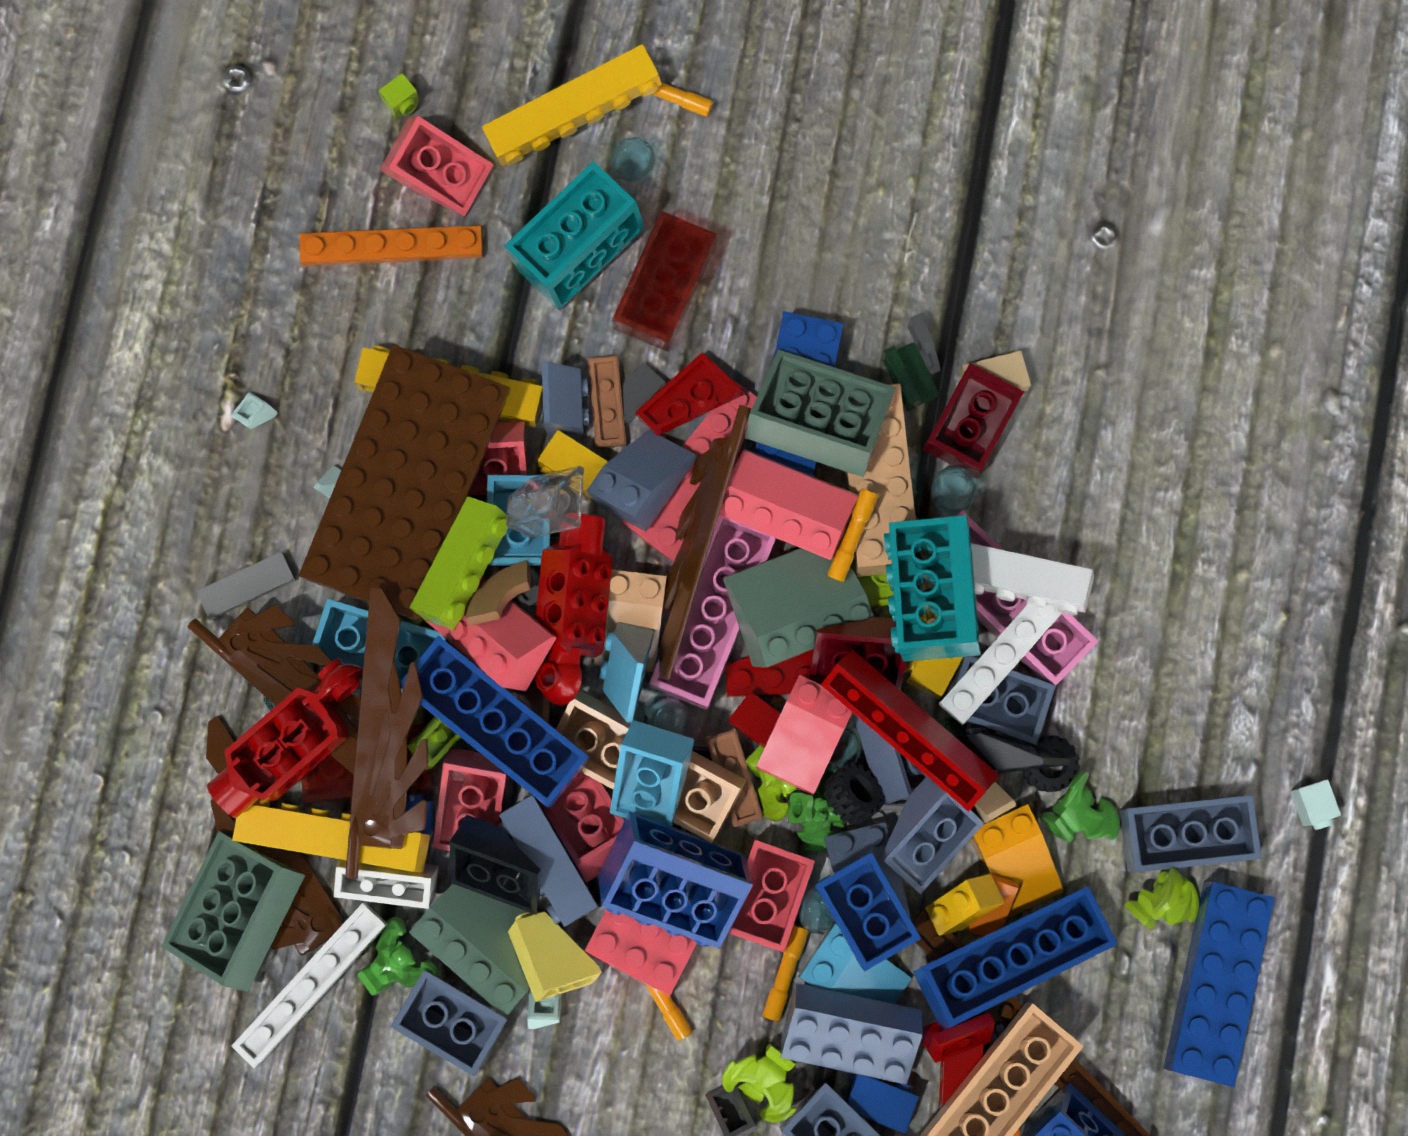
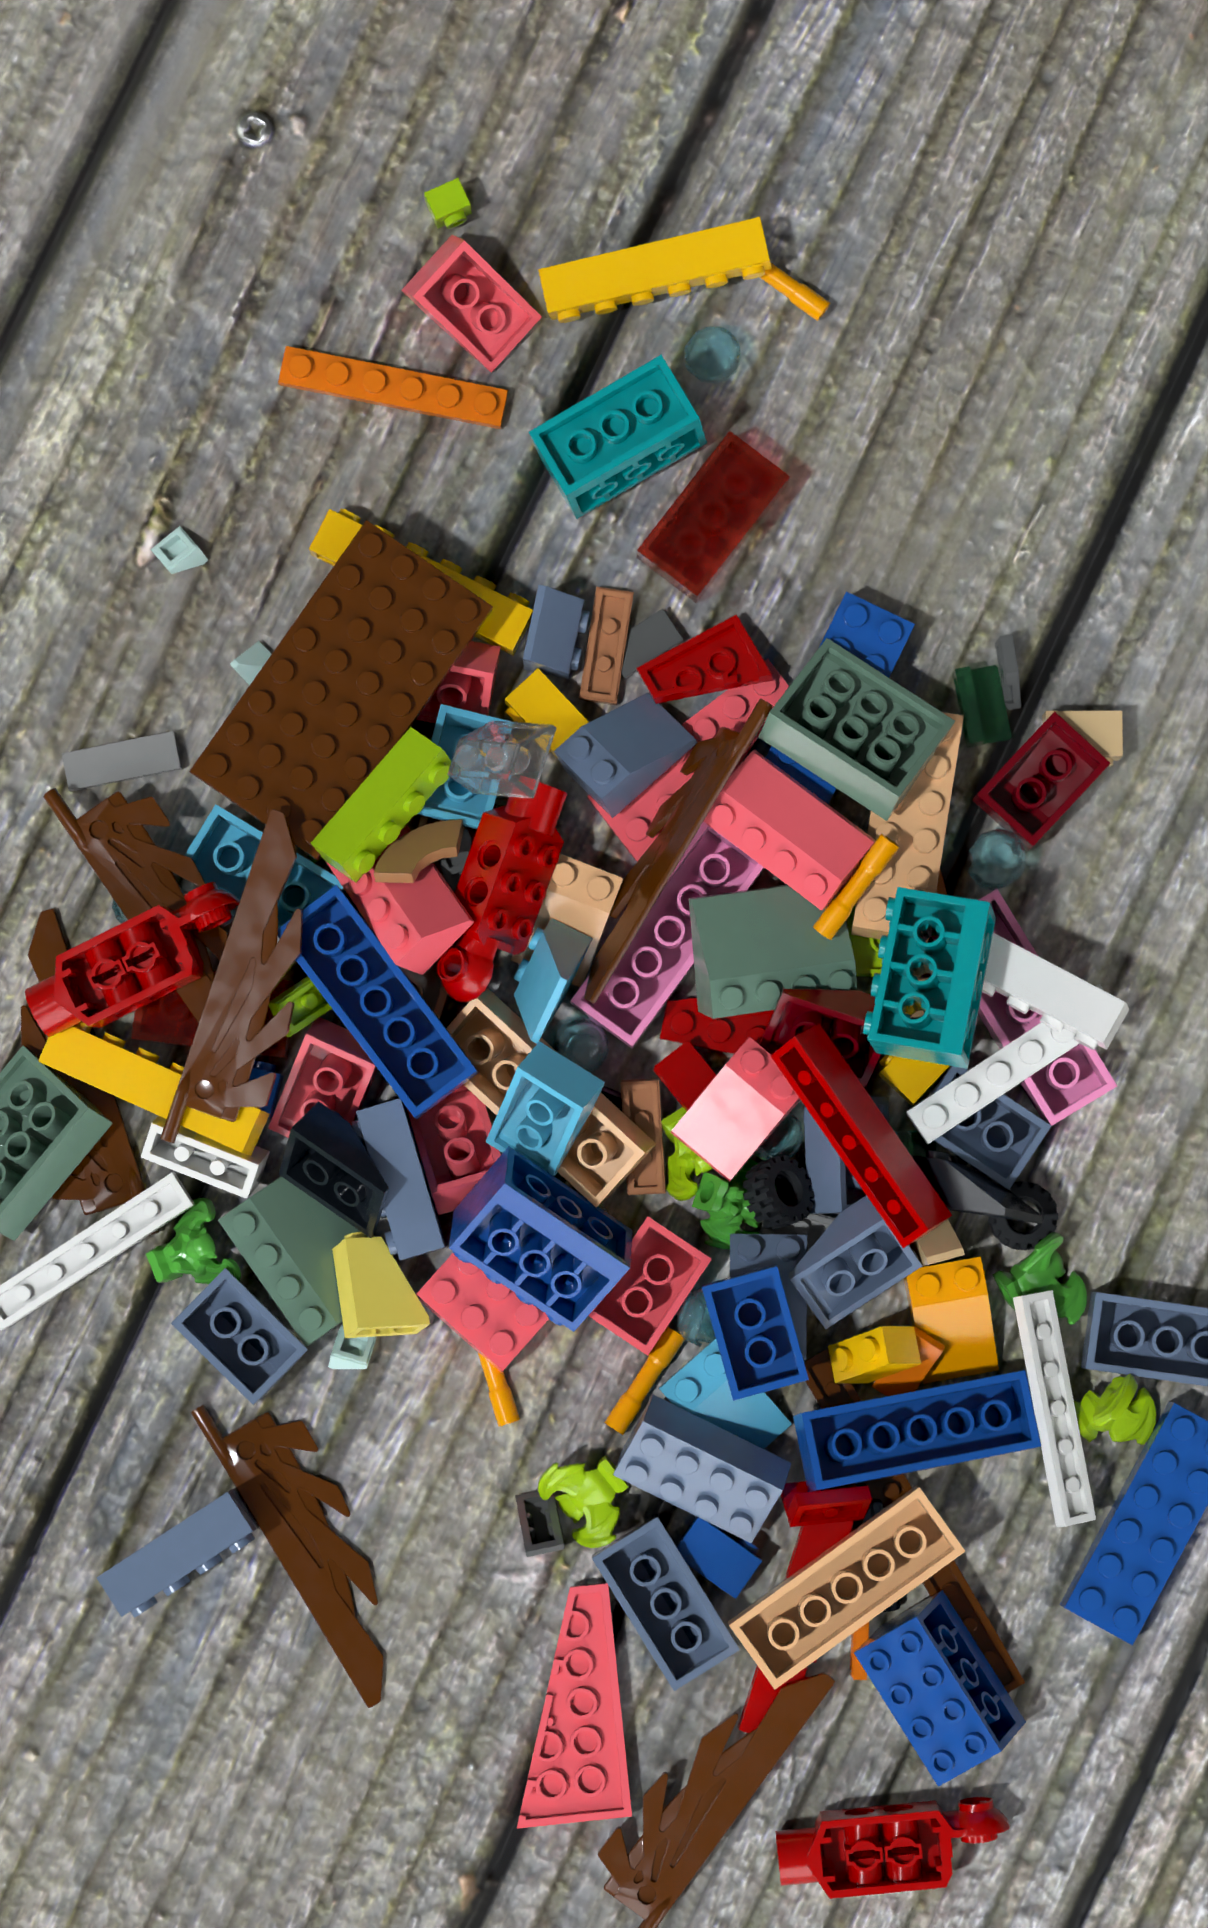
camera: 20 degrees right, 5 degrees up
none -> white plate [1013,1290,1096,1527]

